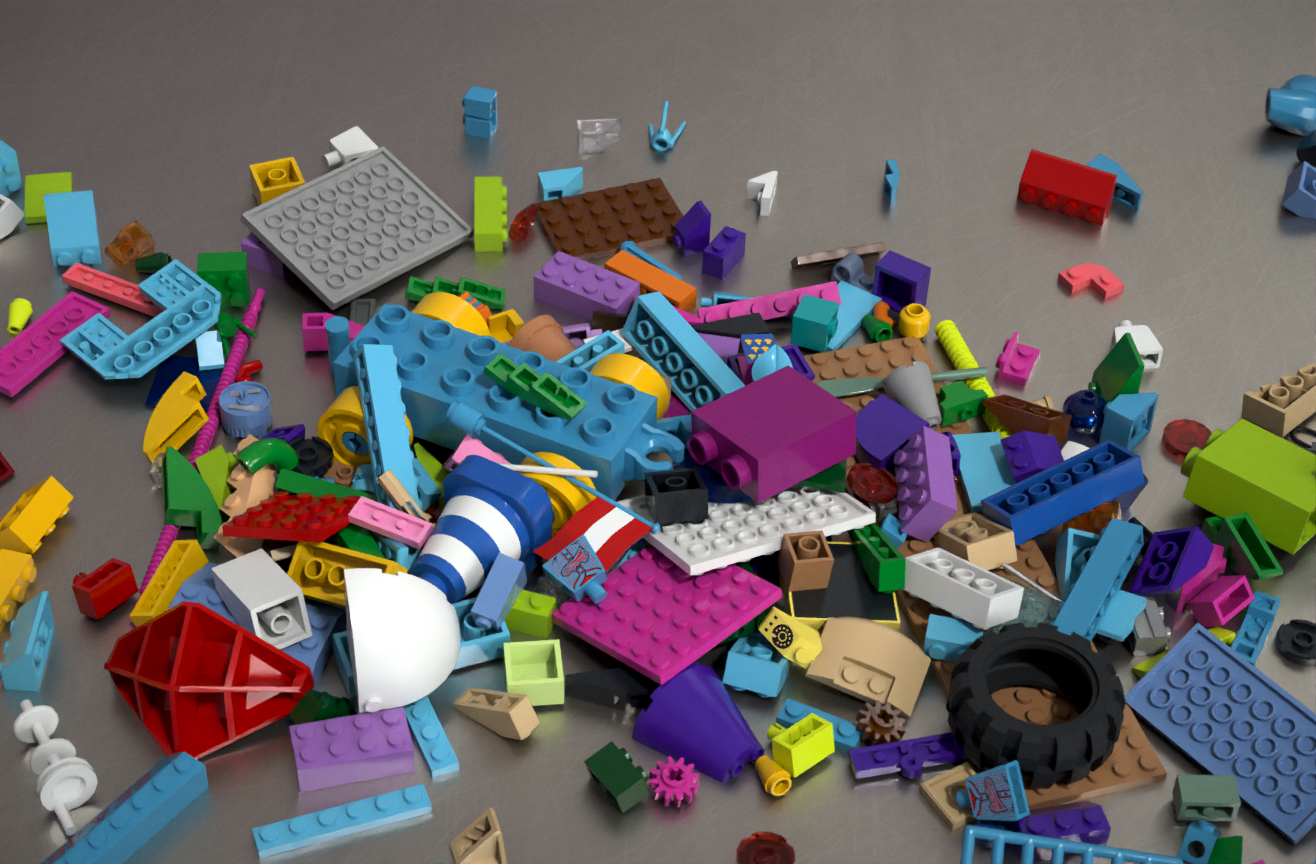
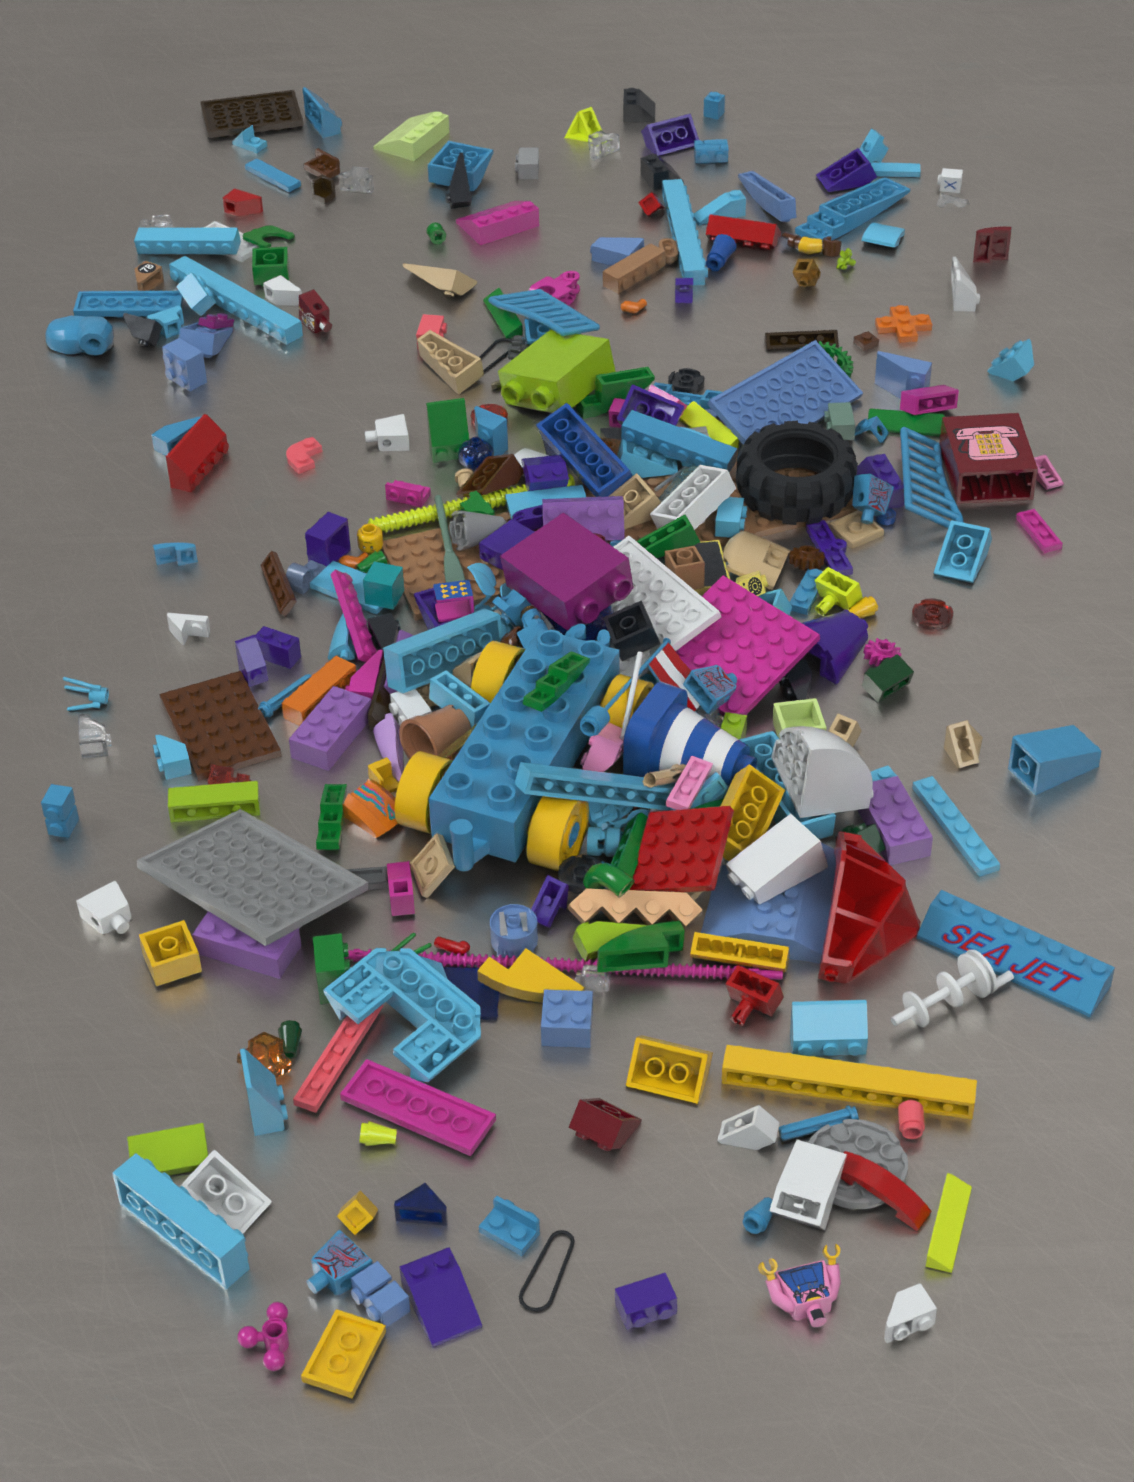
camera: 90 degrees left, 0 degrees up
medium blue slope [471,553,527,630] -> none
none -> medium blue brick [162,338,207,392]
none -> medium blue brick [541,990,593,1048]

